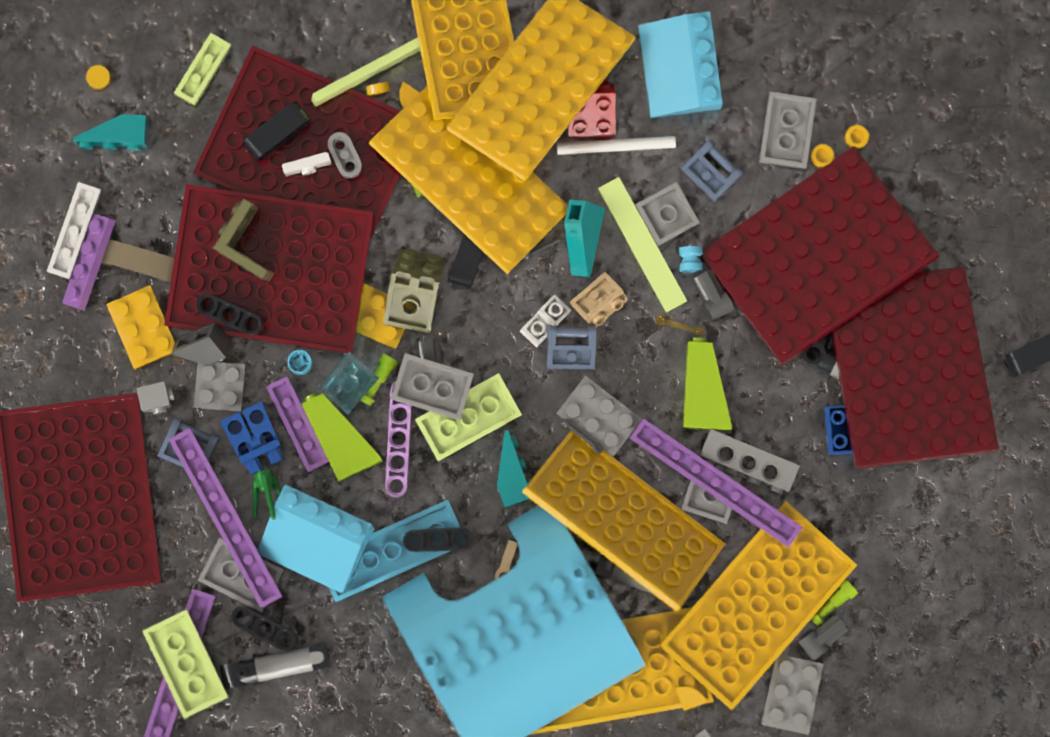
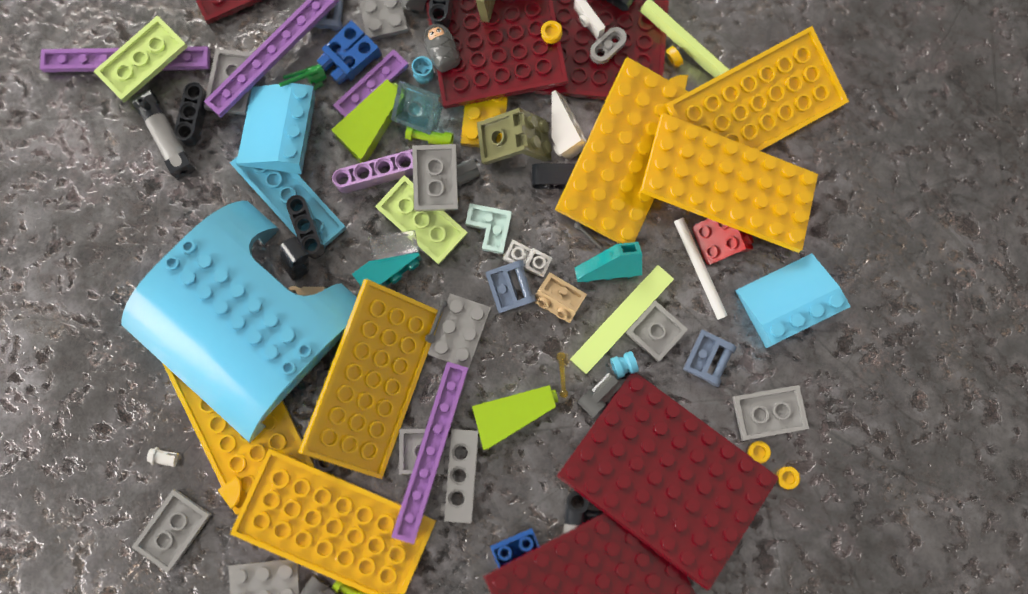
camera: 75 degrees right, 5 degrees down
none -> black beam [280,236,309,281]
none -> clear slope [368,230,419,260]
none -> dark grey piece [424,23,460,72]
none -> light aqua plate [465,203,512,254]
none -> yellow tile [541,21,562,44]
none -> white slope [552,90,587,160]

